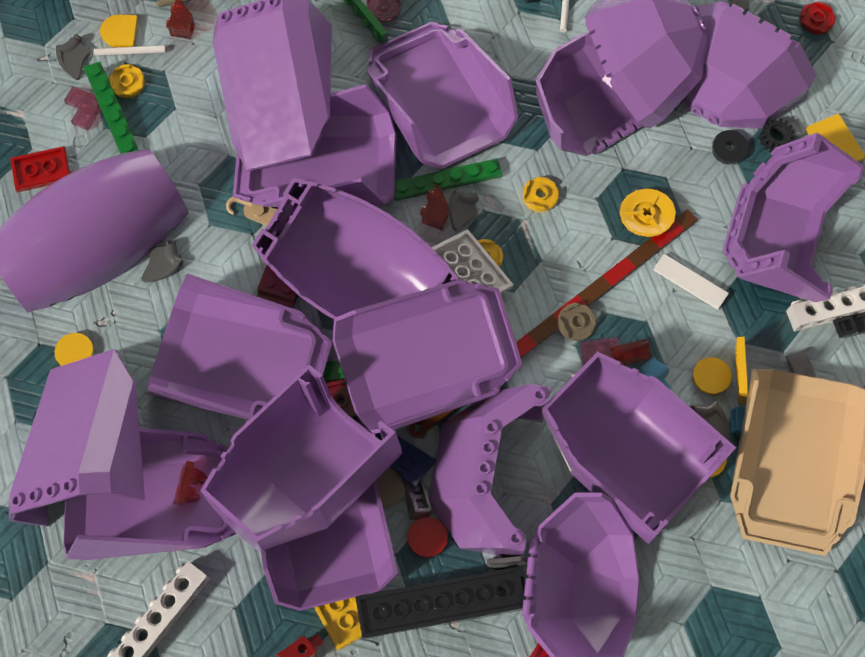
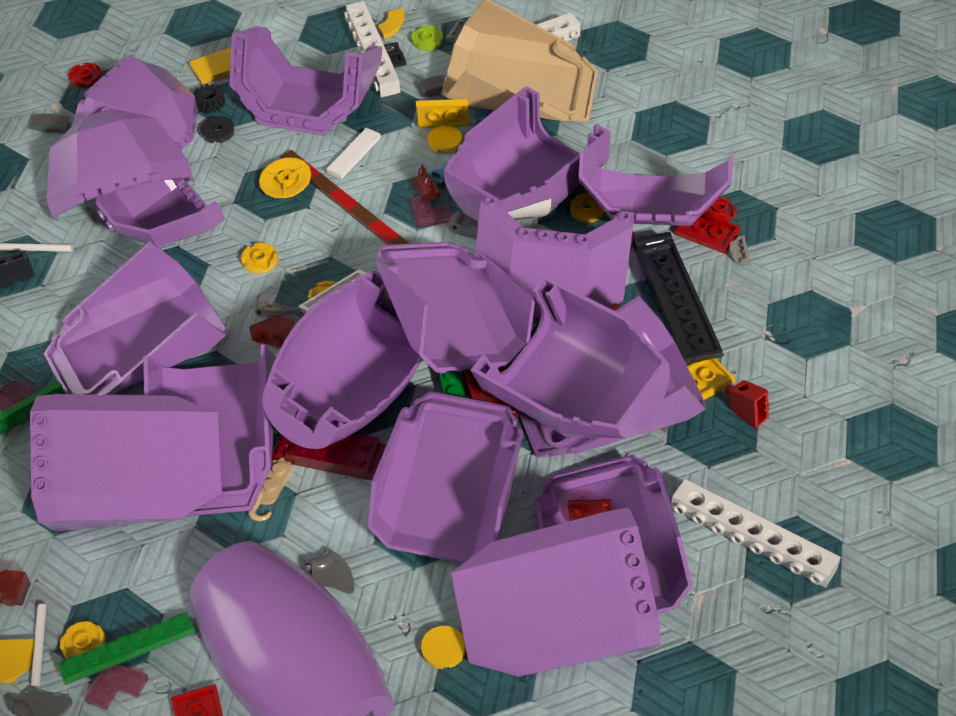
camera: 90 degrees left, 20 degrees down
green plate [394,158,502,201] -> none
dark grey arm [487,556,527,570] -> none
dark tan tile [557,303,596,341] -> none

